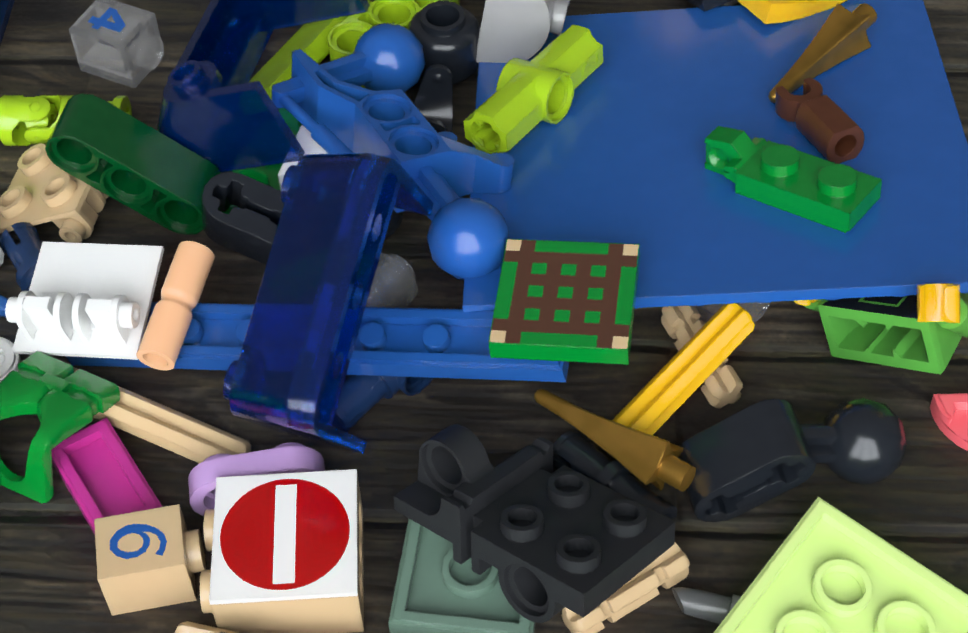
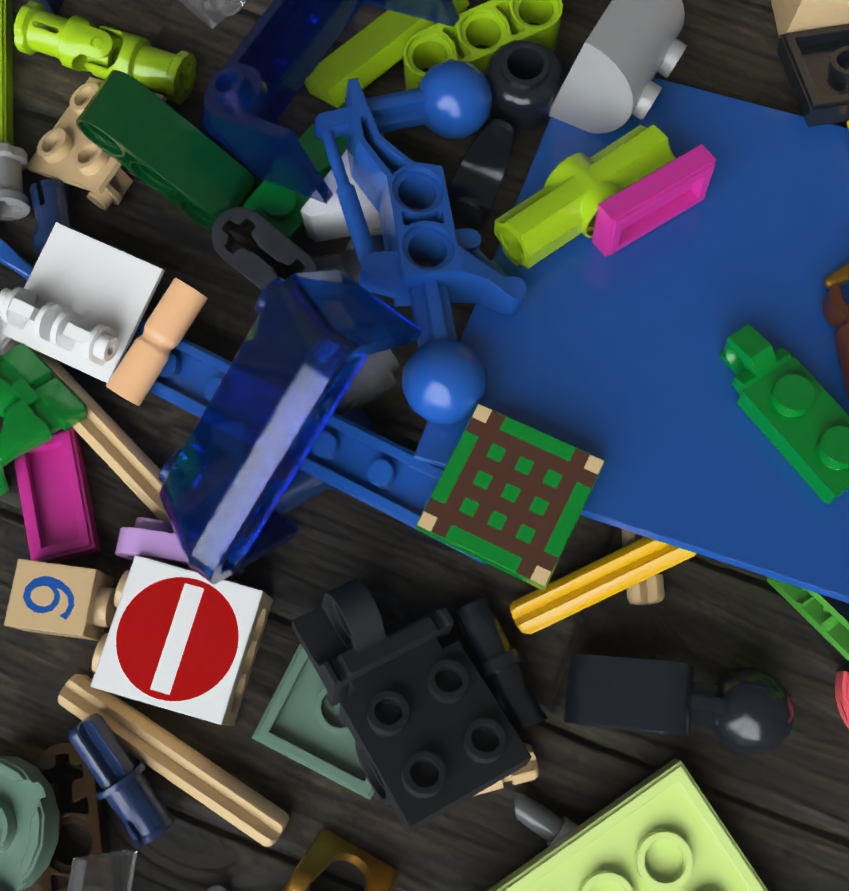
camera: 20 degrees right, 25 degrees up
pearl gold piece [534,389,696,492] -> none
none -> dark pink tile [592,144,716,257]

